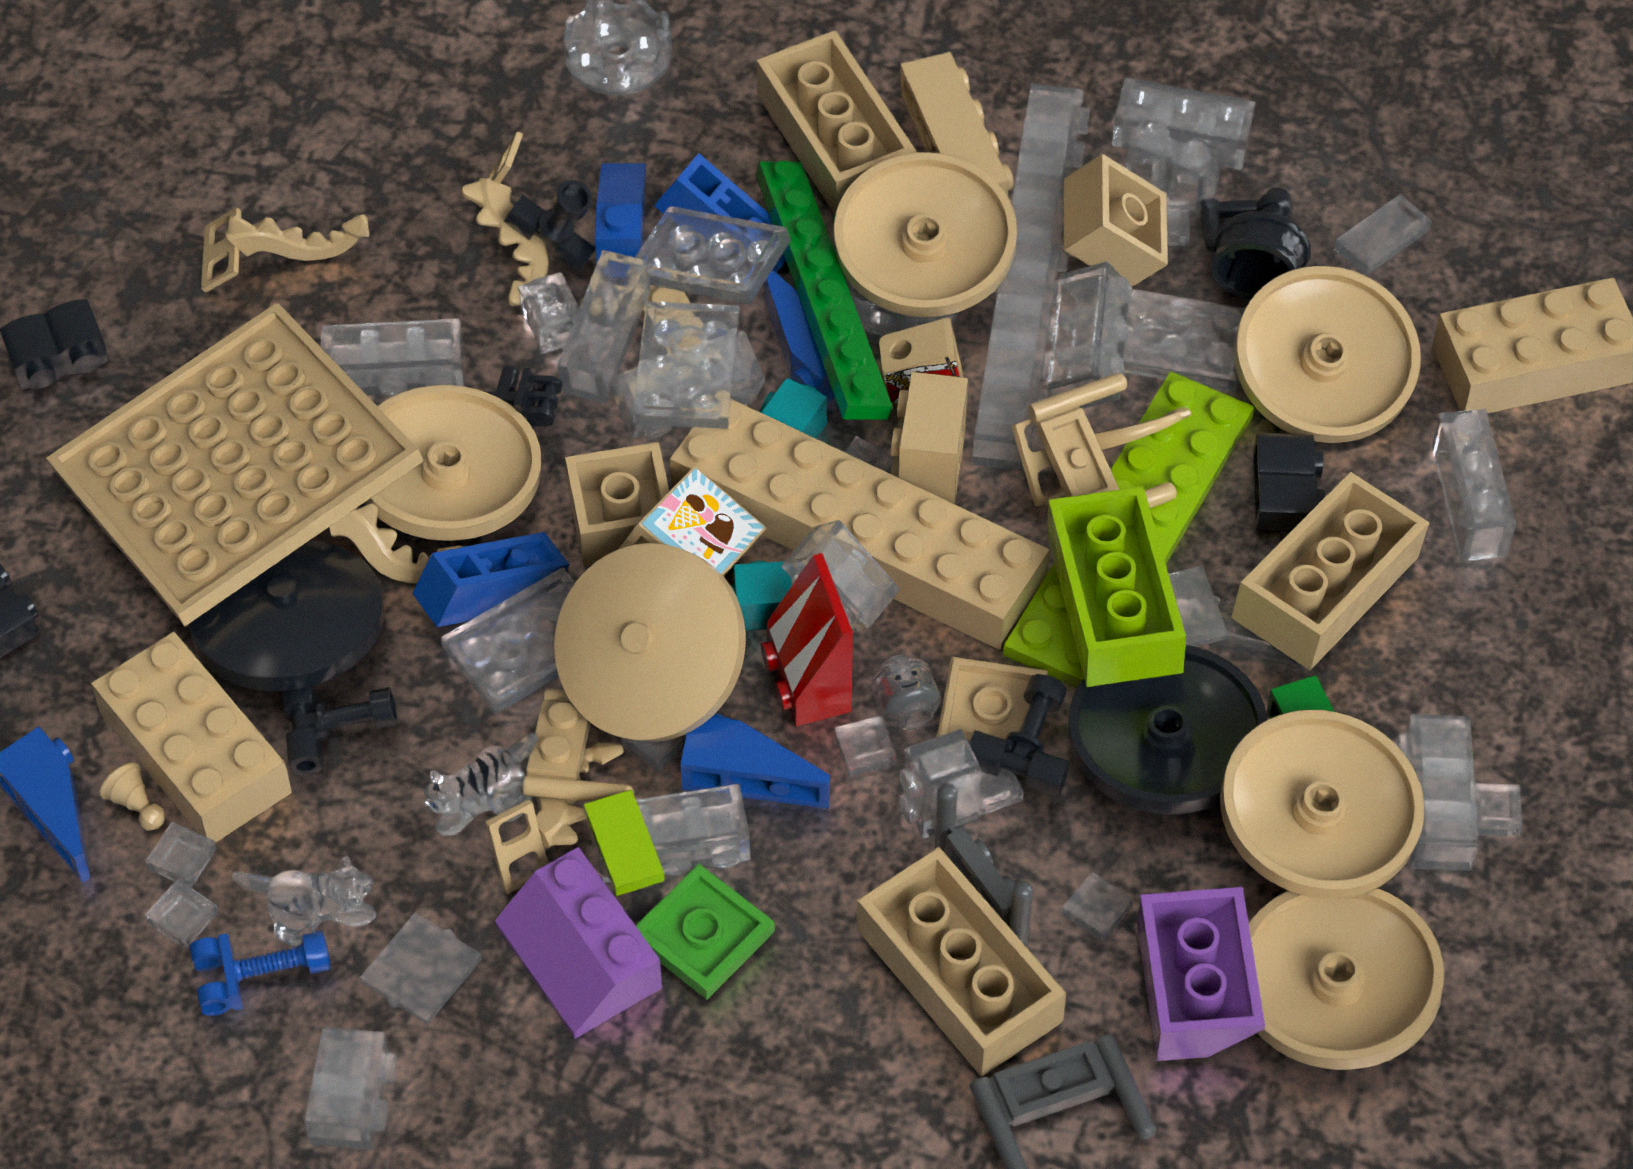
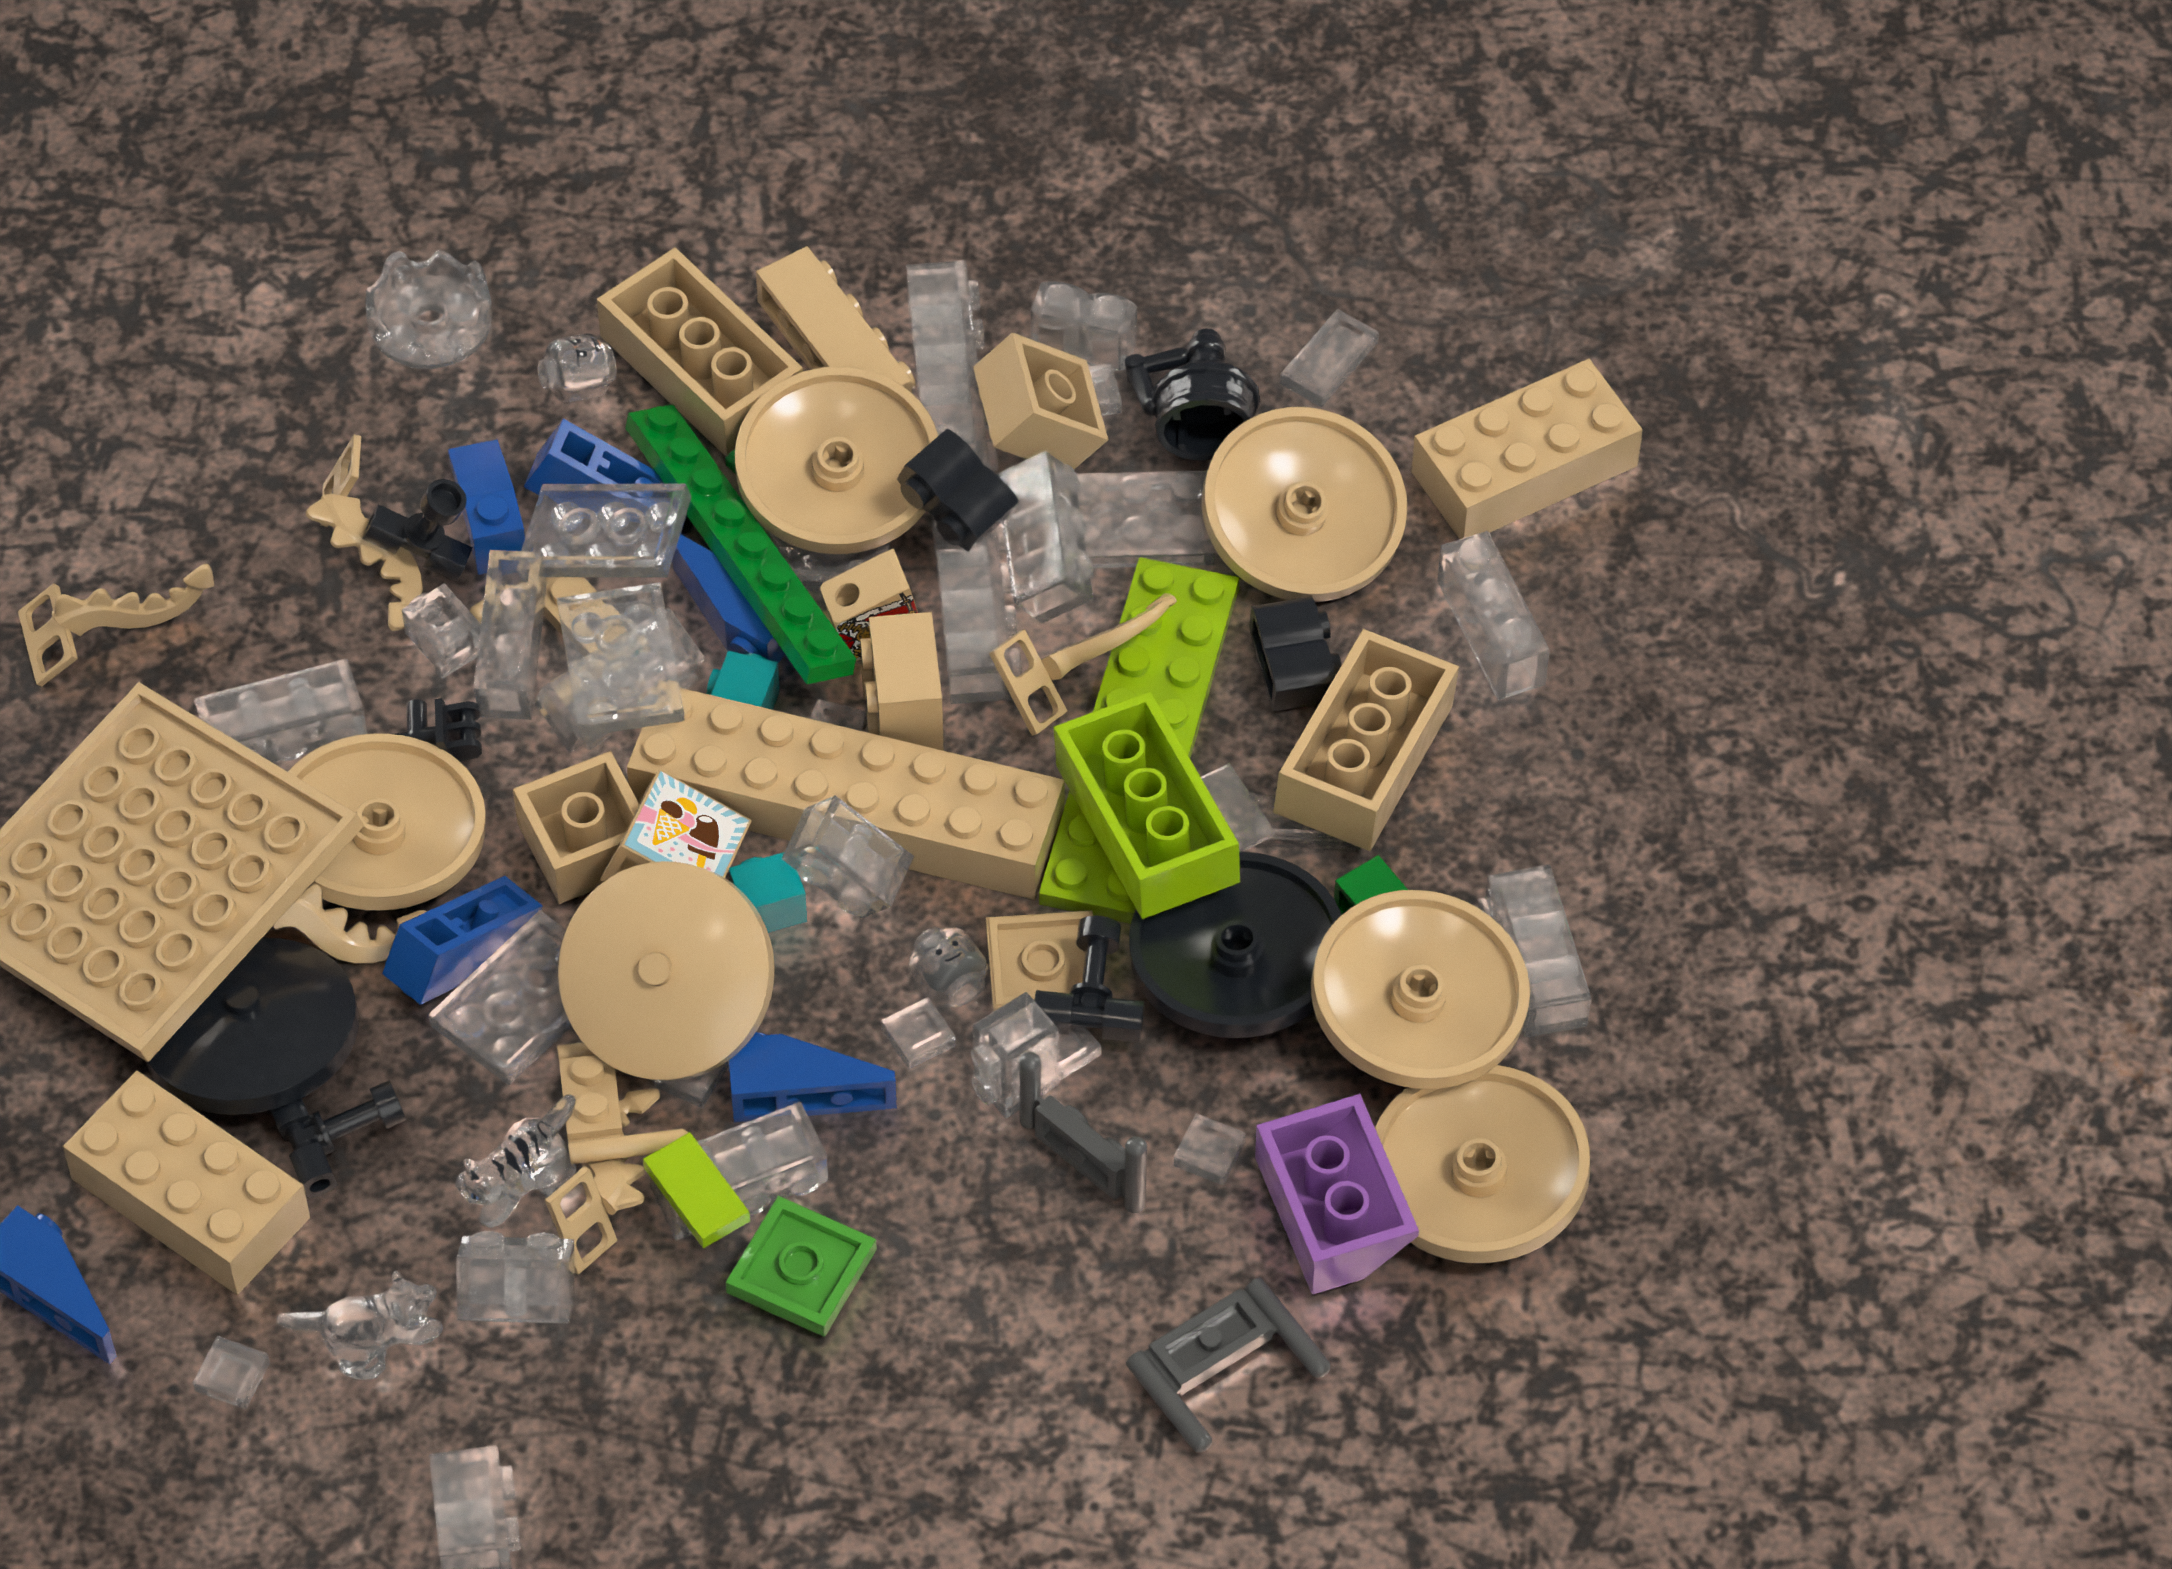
camera: 15 degrees left, 0 degrees up
tan piece [99,762,165,831] -> none
clear tile [145,822,217,889] -> none
blue bar [189,930,331,1016] -> none
clear piece [360,913,482,1025] -> none
medium lavender slope [495,847,662,1039] -> none
red slope [760,553,853,727] -> none
tan brick [857,847,1066,1077] -> none
tan plate [1028,373,1177,508] -> none
clear brick [1112,78,1256,170] -> none
clear tile [1467,783,1522,837] -> none
none -> clear brick [456,1231,575,1324]
none -> clear head [538,333,617,404]
none -> black brick [897,428,1019,552]

